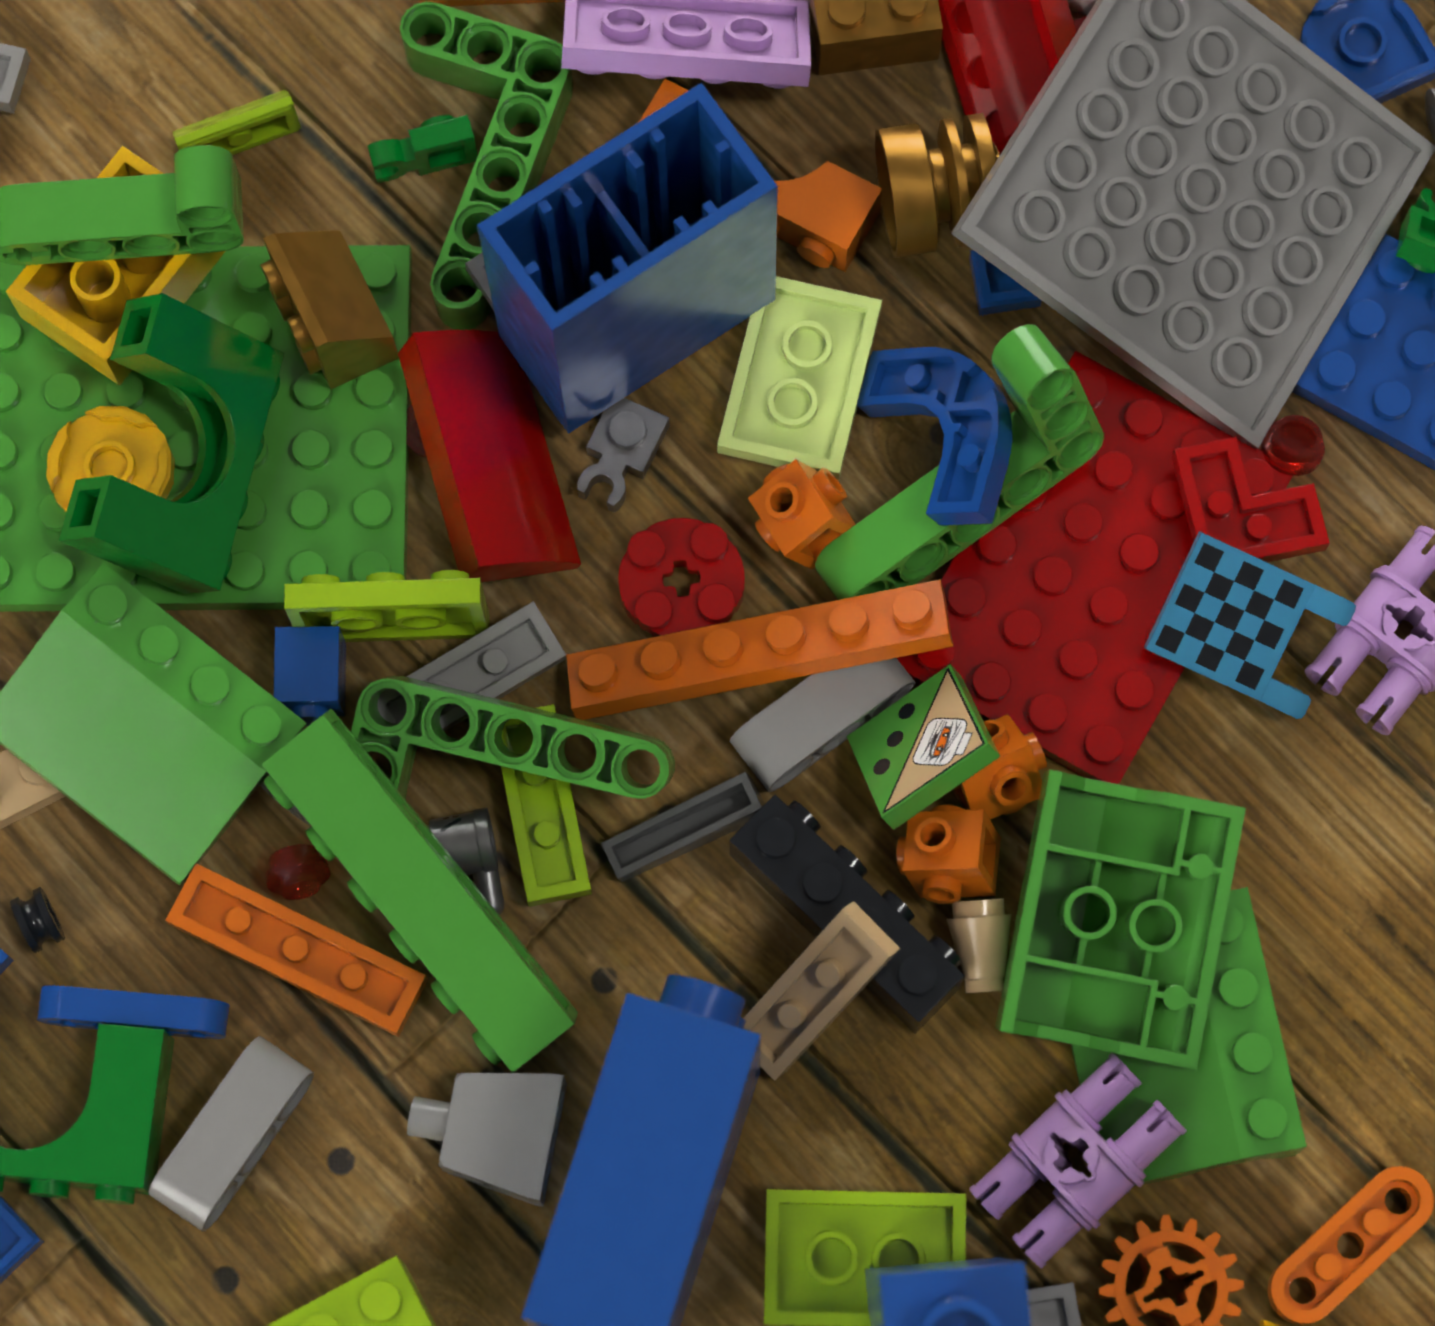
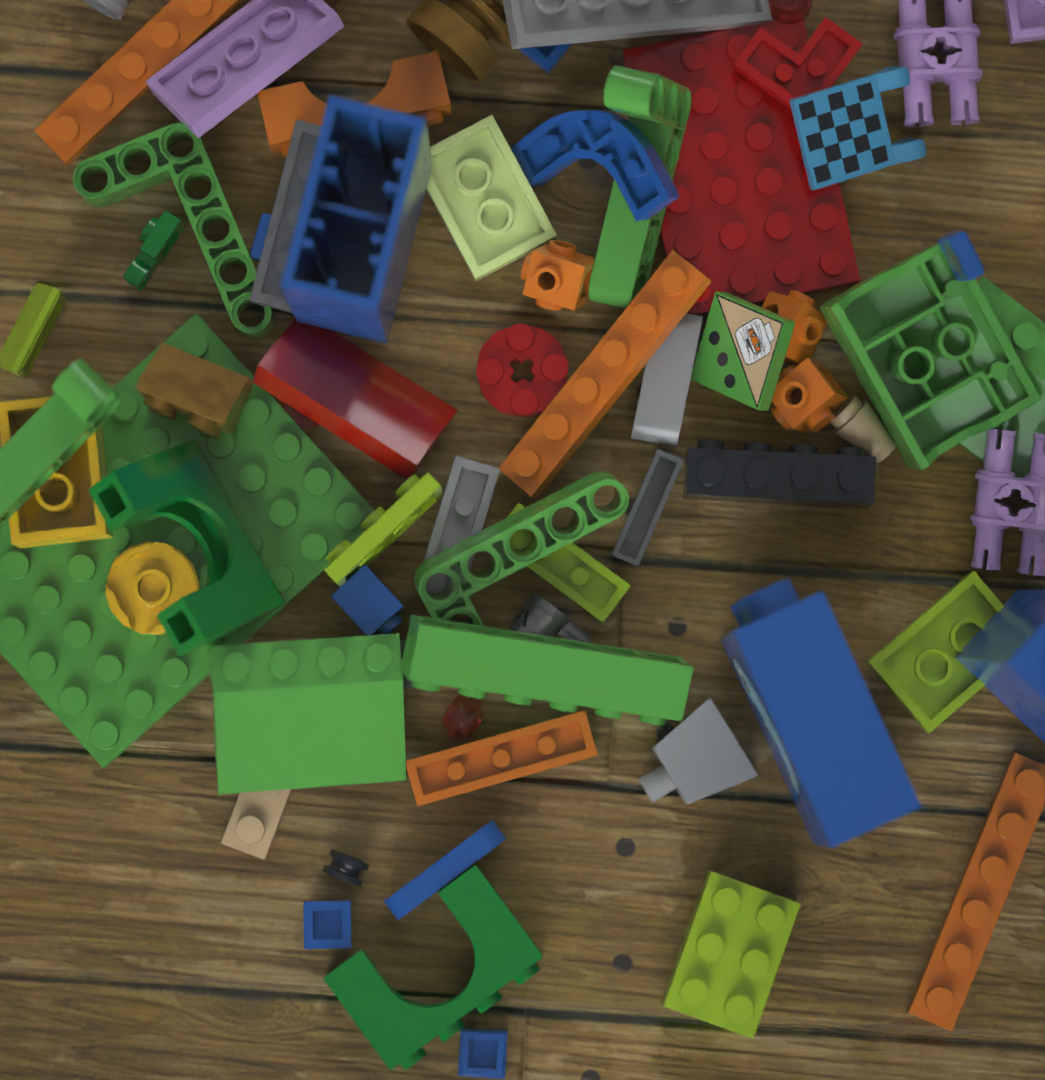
camera: 45 degrees left, 10 degrees up
light grey beam [149,1036,314,1232] -> none
flat silver plate [577,398,670,513] -> none
tan plate [743,901,900,1081] -> none
none -> blue tile [937,231,985,281]

